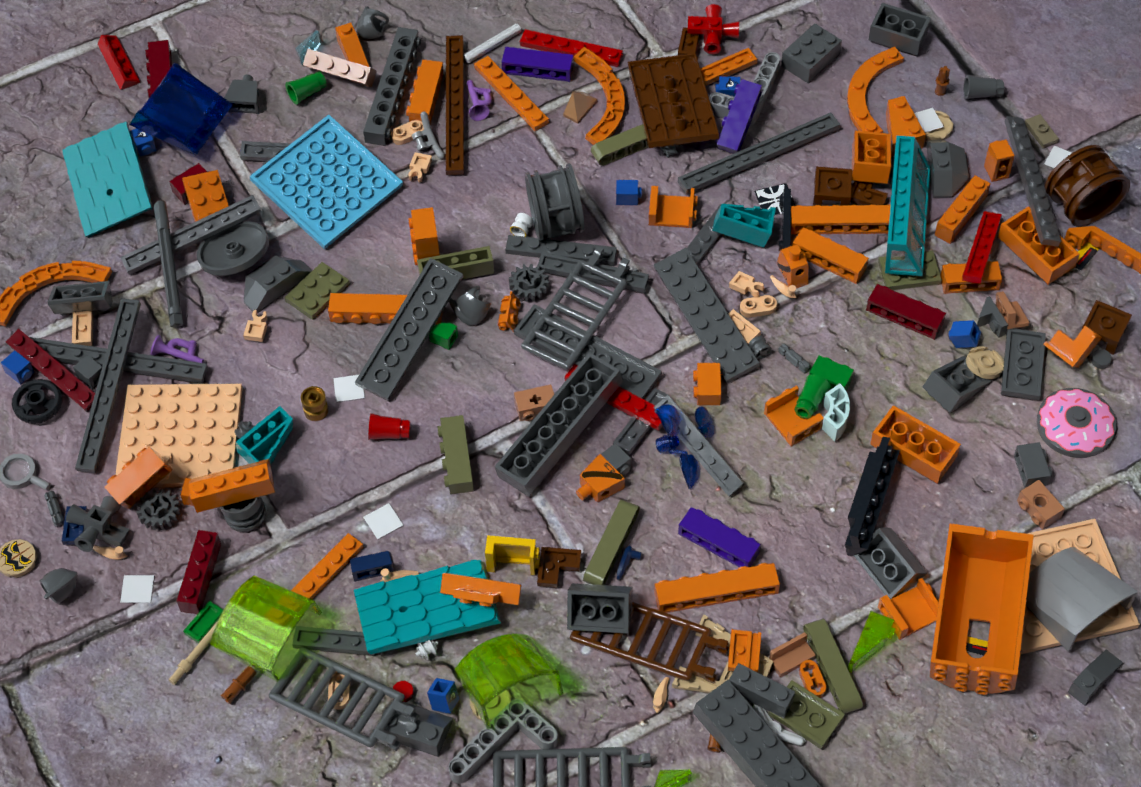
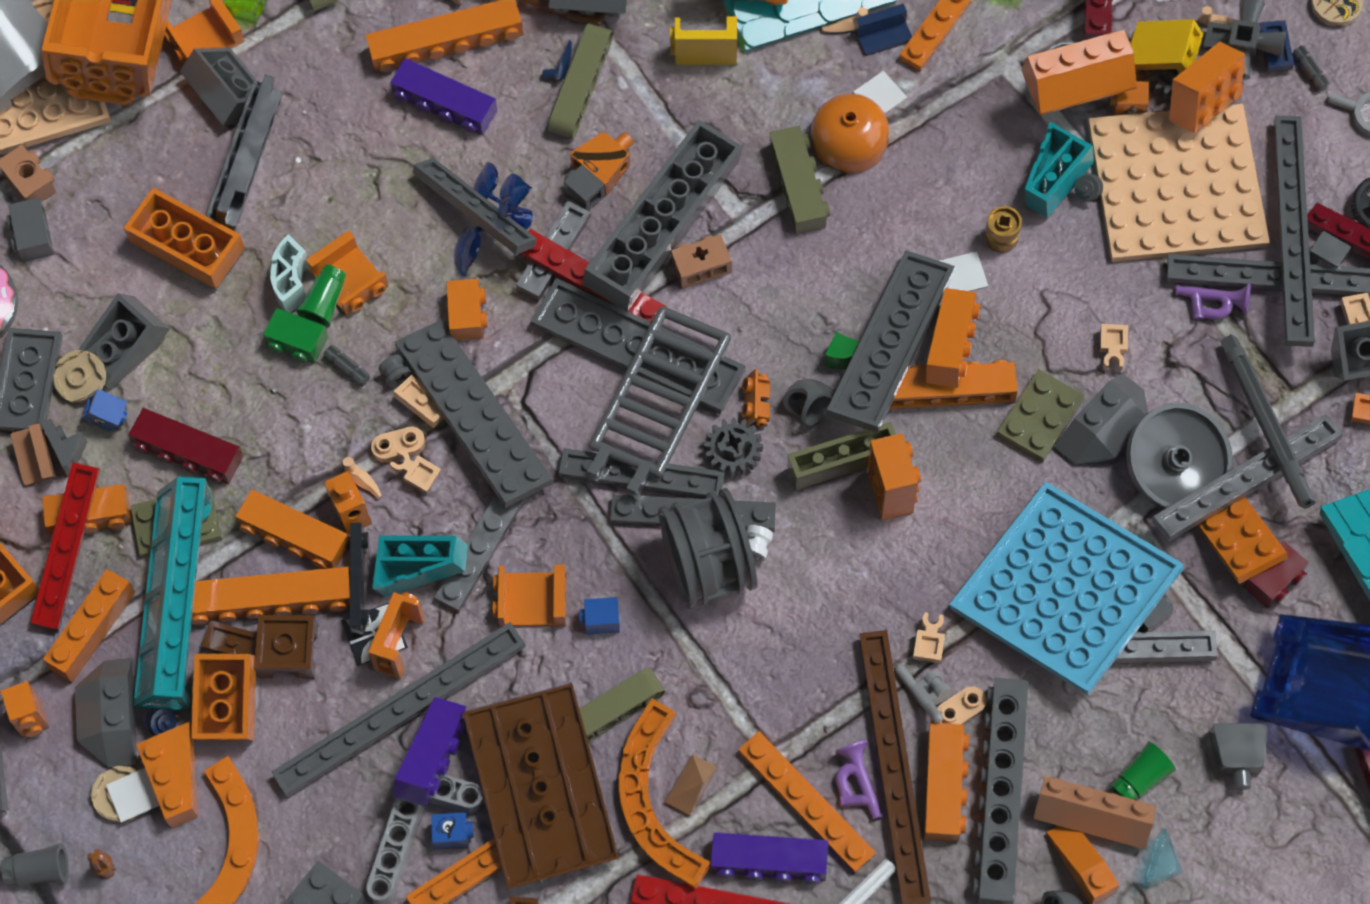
camera: 175 degrees right, 10 degrees up
red plant [368,413,410,440] -> none
reddish brown plate [537,547,582,588] -> none
none -> orange panel [368,592,425,679]
none -> orange cylinder [811,93,889,173]
none -> orange brick [926,288,981,387]
none -> yellow panel [1131,19,1203,78]

